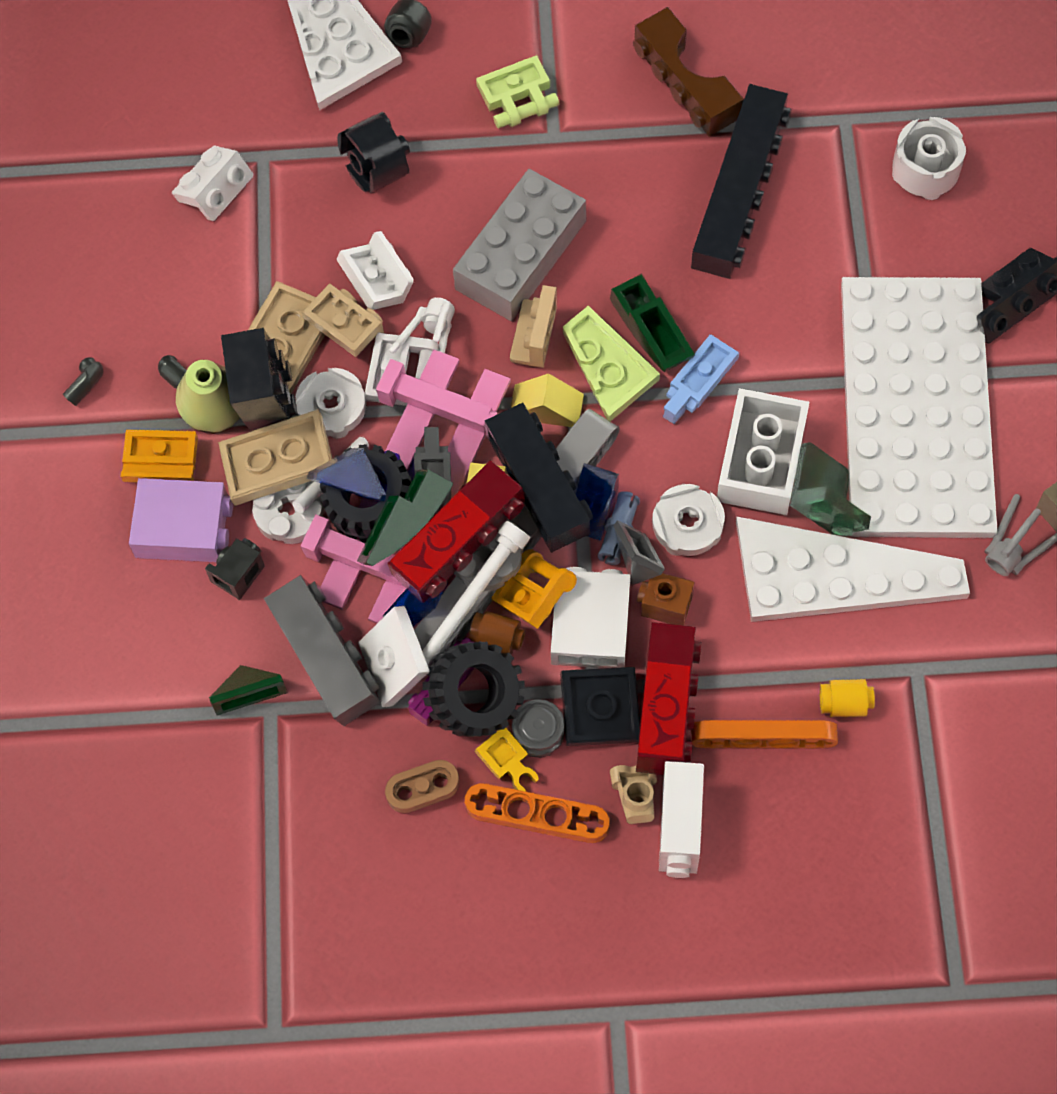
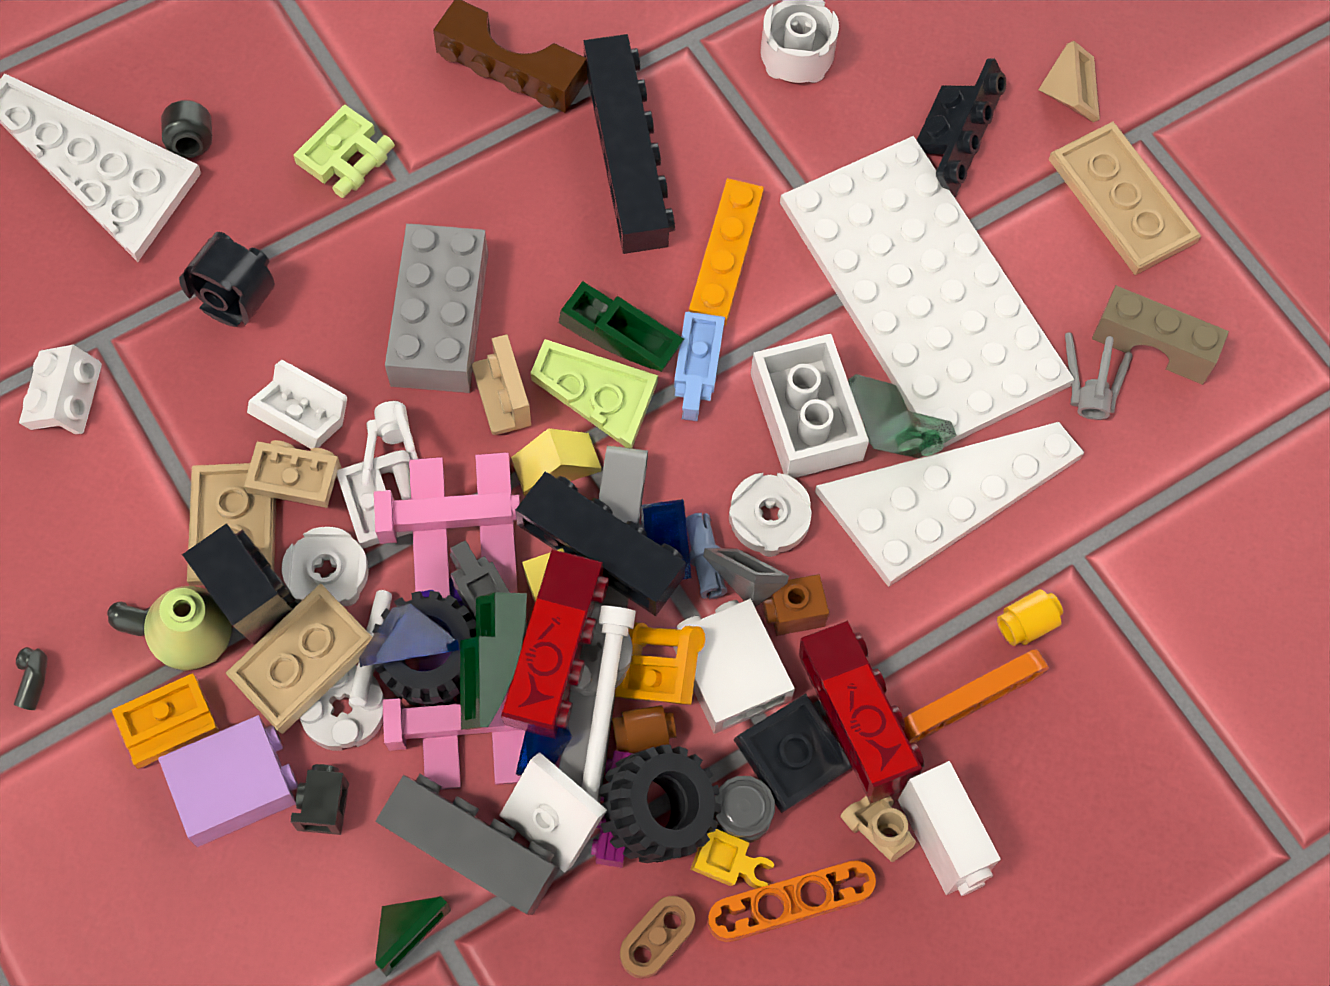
camera: 35 degrees left, 0 degrees up
none -> light orange plate [689,178,764,326]

